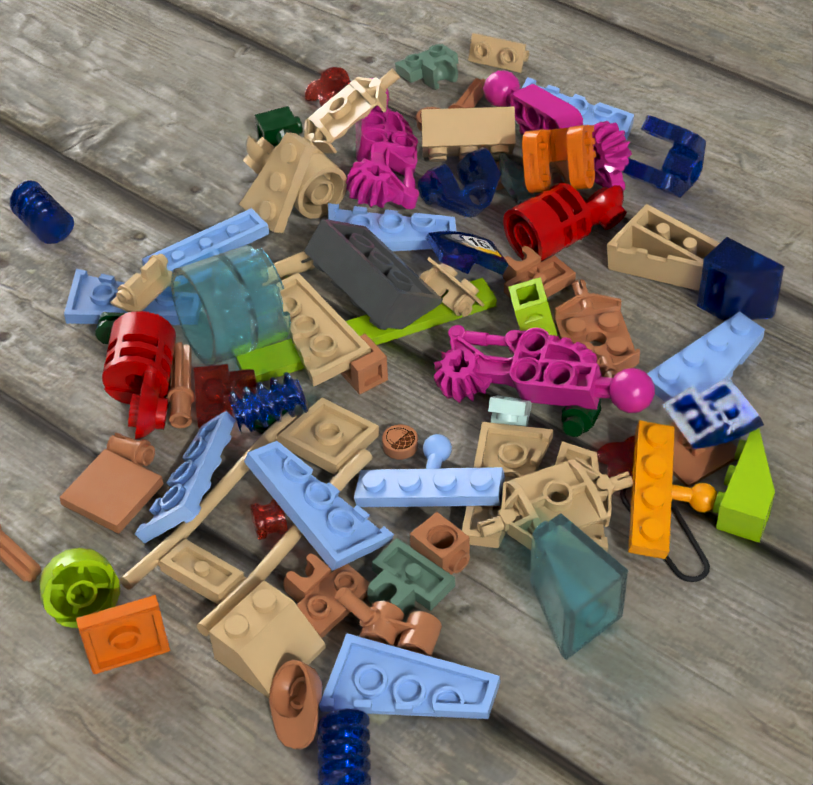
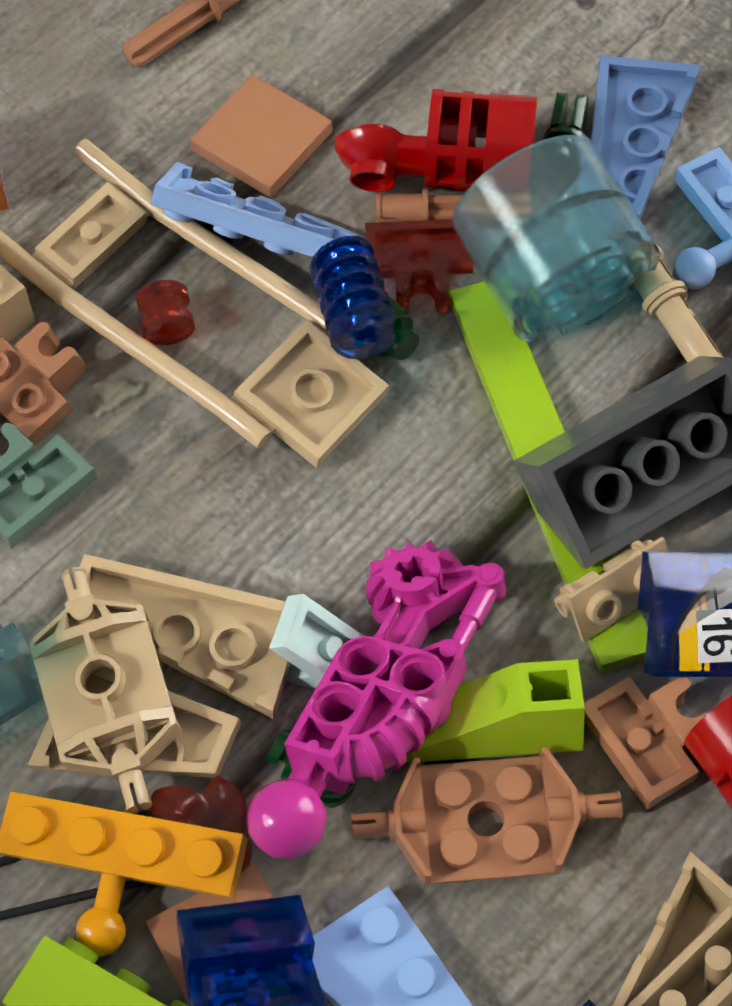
camera: 95 degrees right, 15 degrees up
lime cylinder [39,548,120,628] -> none
nougat pin [107,433,155,466] -> none
tan hinge [111,254,178,312] -> none
light blue wing [244,441,394,571] -> none
tan wing [270,273,371,387] -> none
nougat panel [340,334,388,395] -> none
light blue plate [354,434,505,507] -> none
nougat tile [382,425,418,460] -> none
nougat brick [410,512,470,575] -> none

